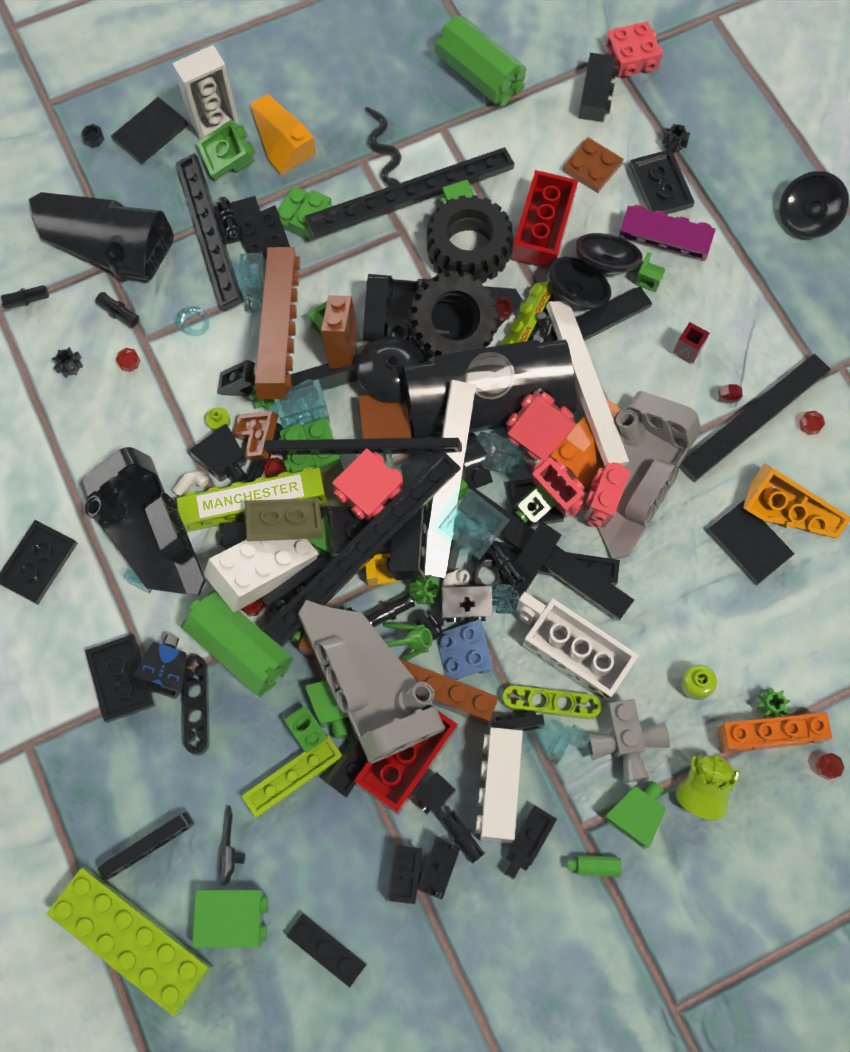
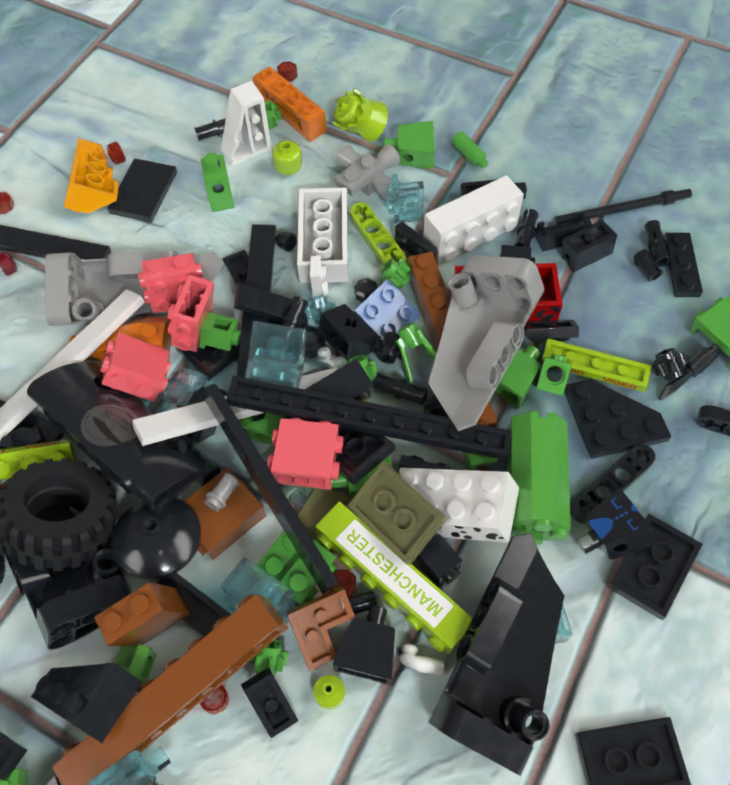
camera: 125 degrees left, 10 degrees down
none -> black wedge [31,663,143,743]
none -> clear red tile [107,142,126,165]
none -> black axle [194,118,226,141]
none -> bright green torso [201,153,235,212]
none -> light grey pin [204,473,239,512]
none -> white wedge [221,81,272,166]
none -> black hinge [276,231,297,252]
none -> black tile [354,278,378,303]
none -> bright green gear [380,258,411,289]
none -> black bar [555,188,692,224]
none -> black plate [564,379,671,459]
none -> black pin [633,249,663,282]
none -> black pin [644,220,671,267]
none -> black gear [651,348,688,380]

